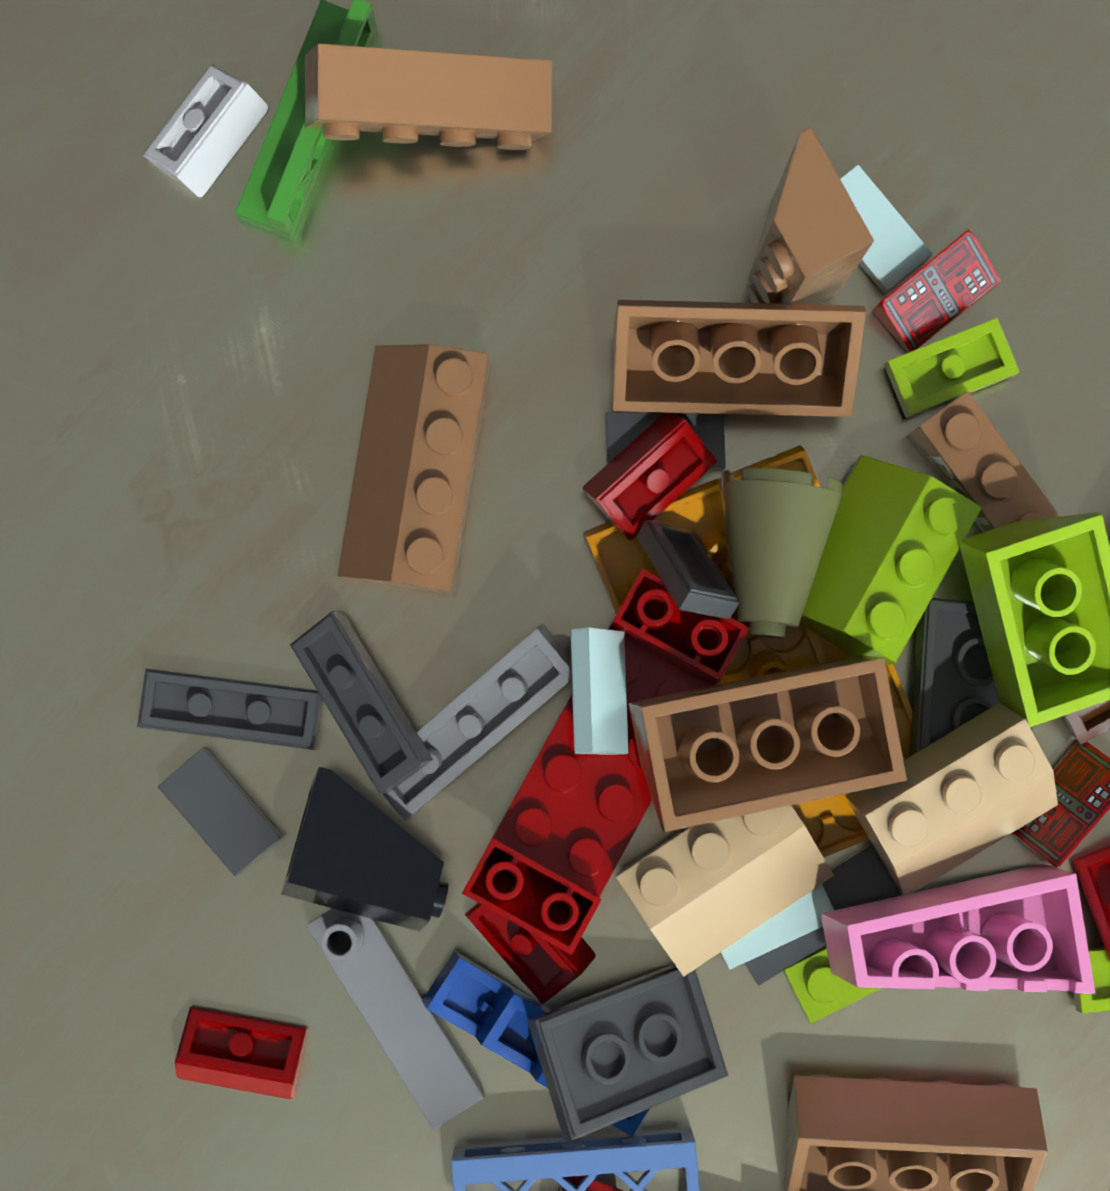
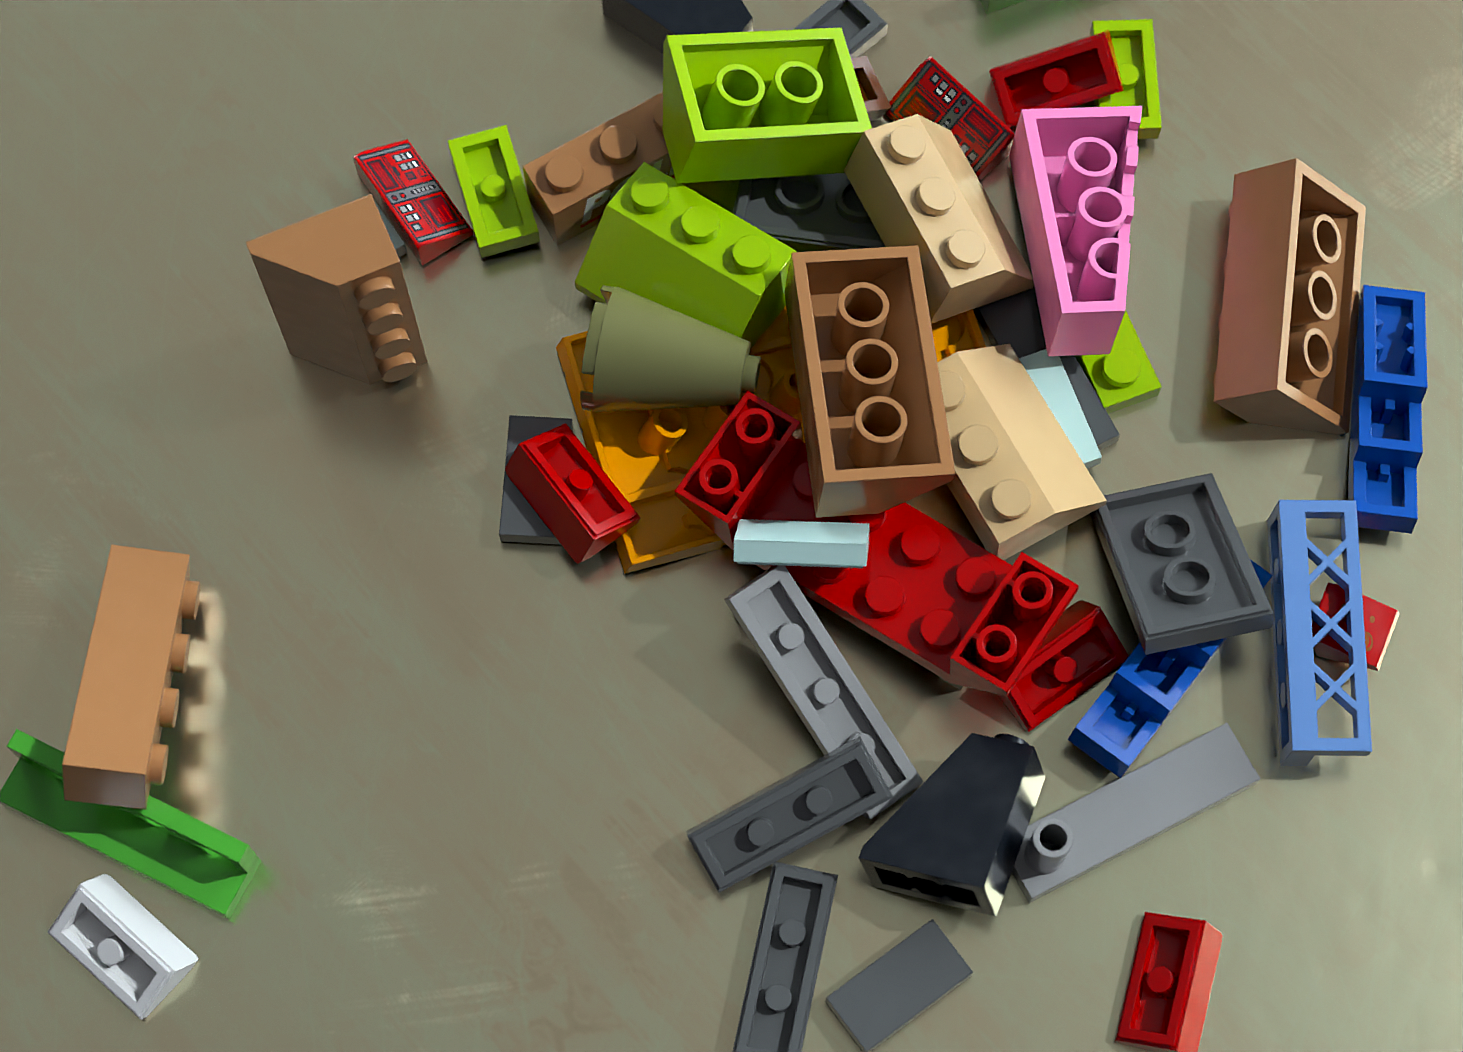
camera: 85 degrees left, 15 degrees down
medium nougat slope [337,344,491,595] -> none
medium nougat slope [612,300,866,417] -> none
dark grey tile [636,520,739,619] -> none

